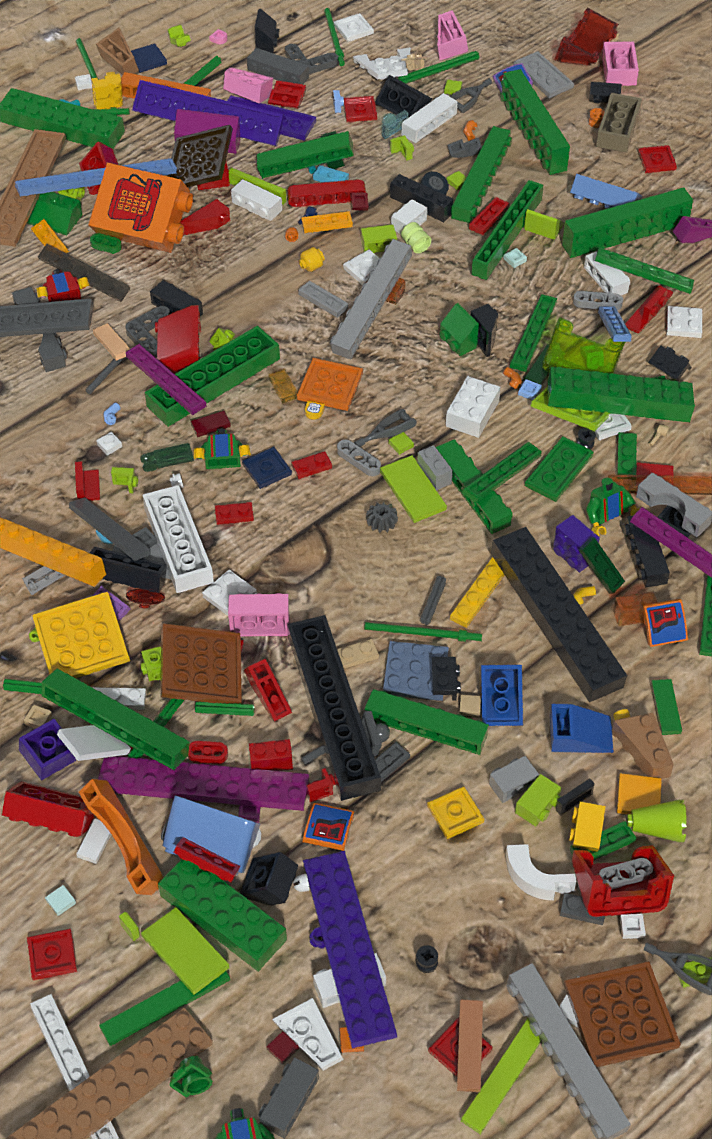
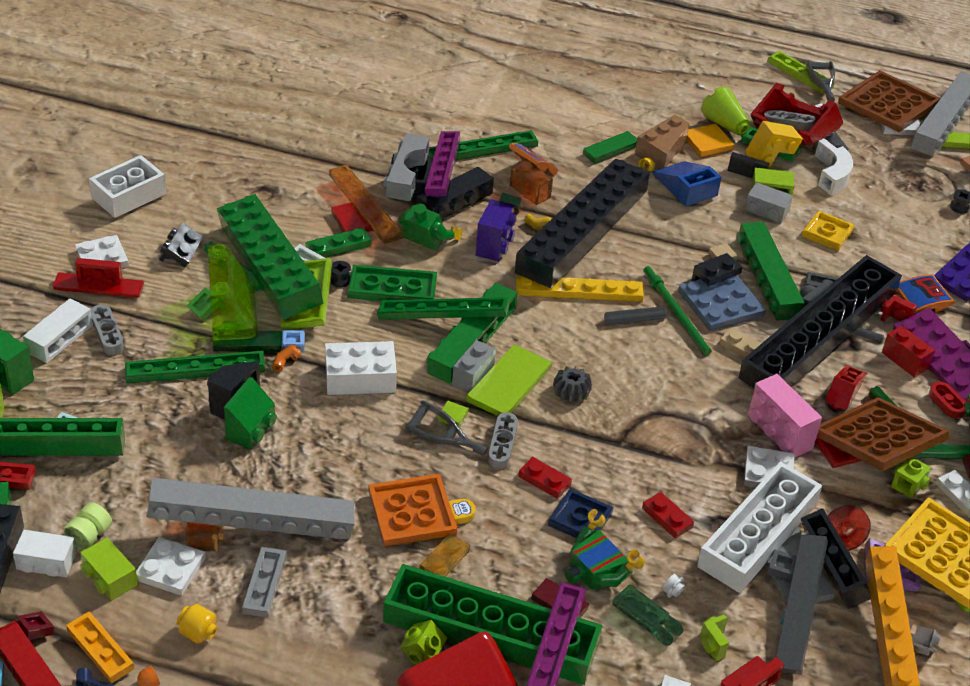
camera: 125 degrees left, 10 degrees down
blue slope [481,665,523,726] -> none
green tile [595,247,694,294] -> none
medium blue tile [598,306,632,342] -> none
tan hand [649,425,669,446] -> none

